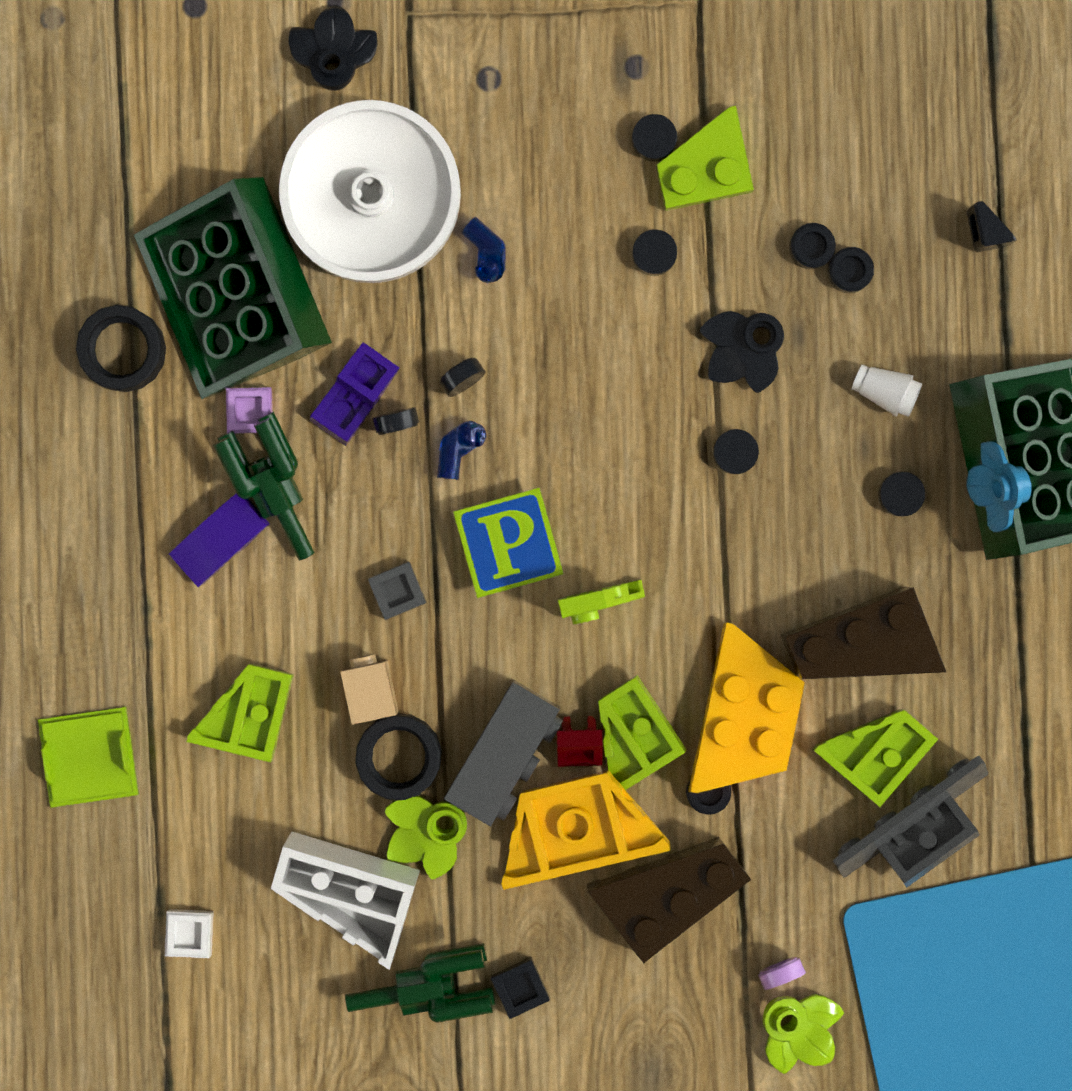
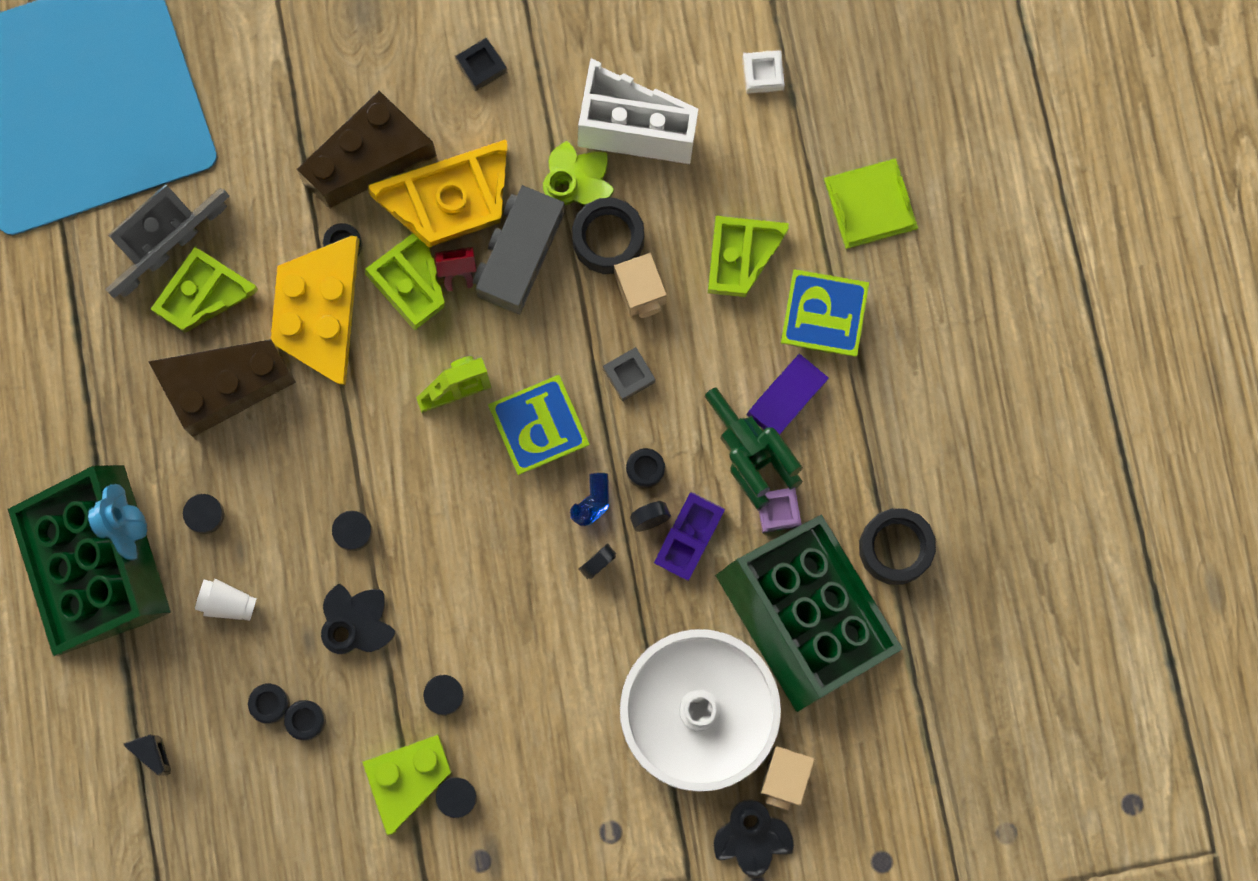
camera: 165 degrees right, 10 degrees down
dark green plant [345,943,495,1023] -> none
clear blue arm [461,217,506,283] -> none
lavender tile [758,957,806,990] -> none
lime plate [763,994,844,1074] -> none
none -> black tile [626,448,665,489]
none -> tan brick [759,746,815,811]
none -> piece [780,269,869,357]

